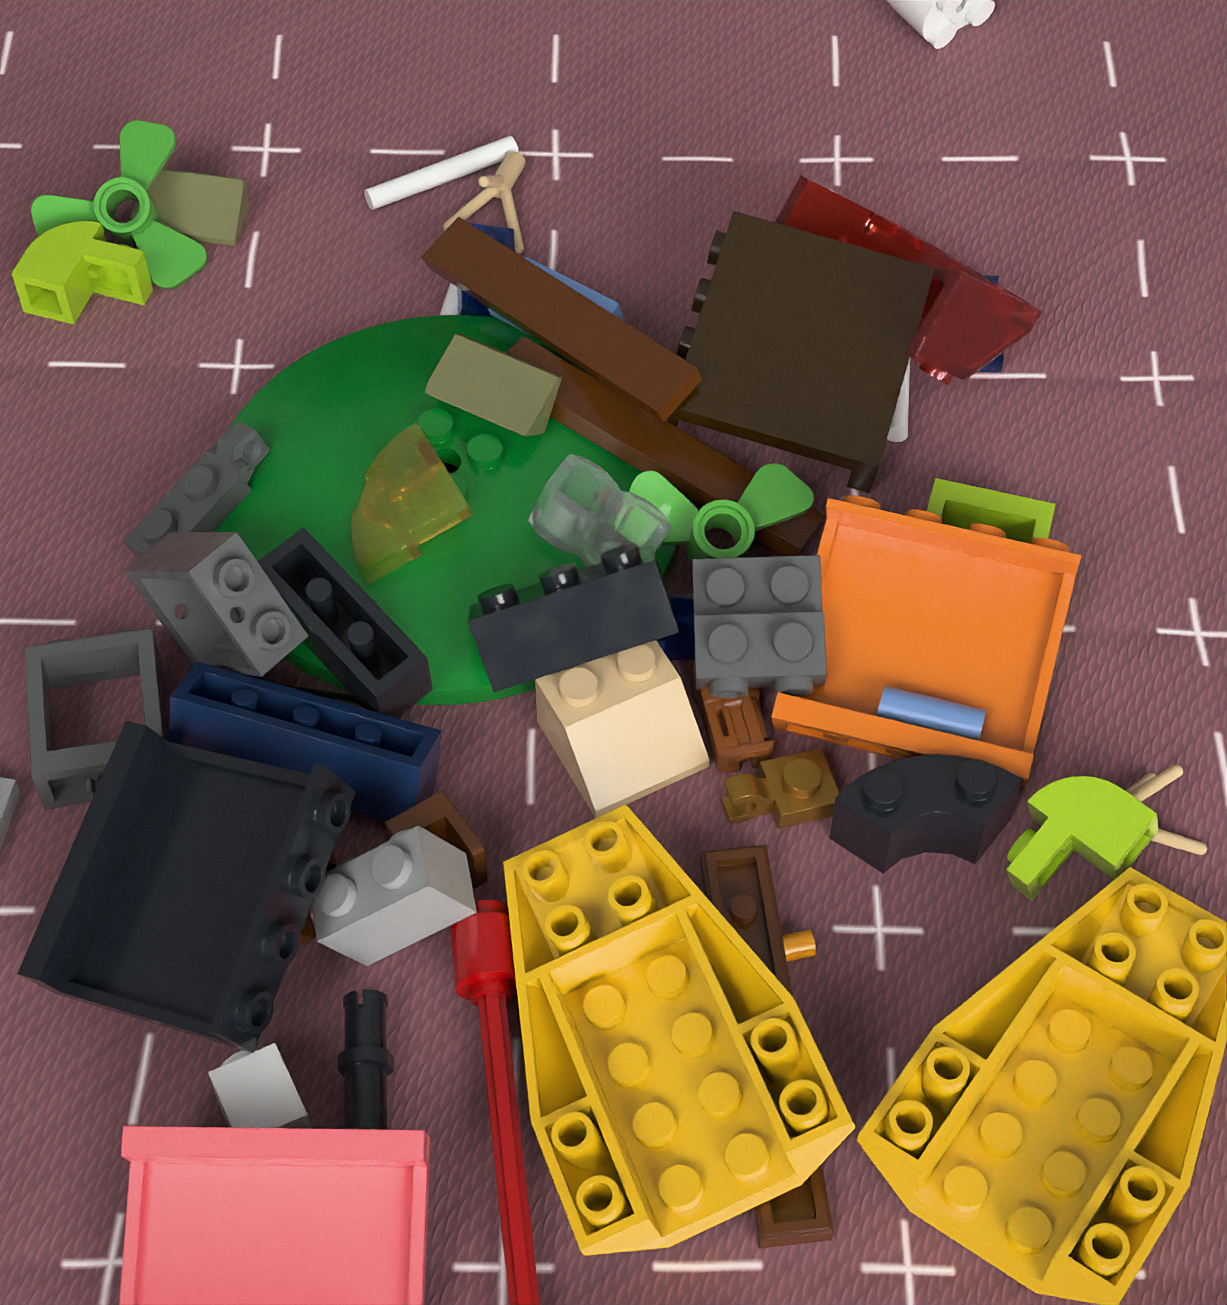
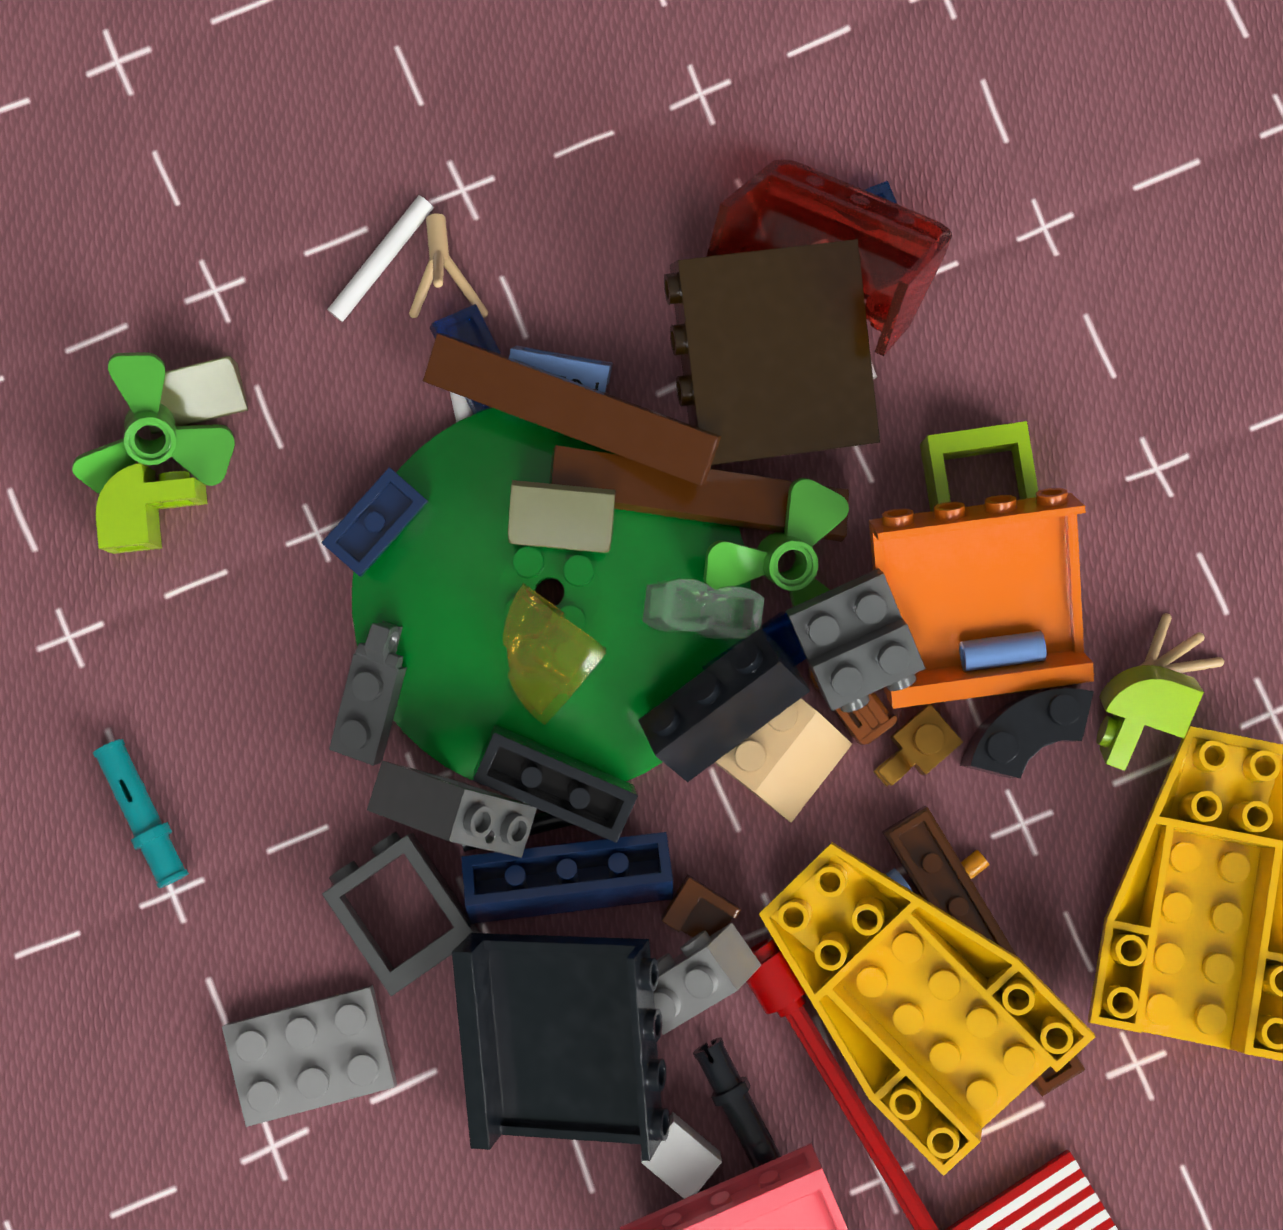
camera: 25 degrees left, 30 degrees up
none -> dark blue panel [321,467,428,577]

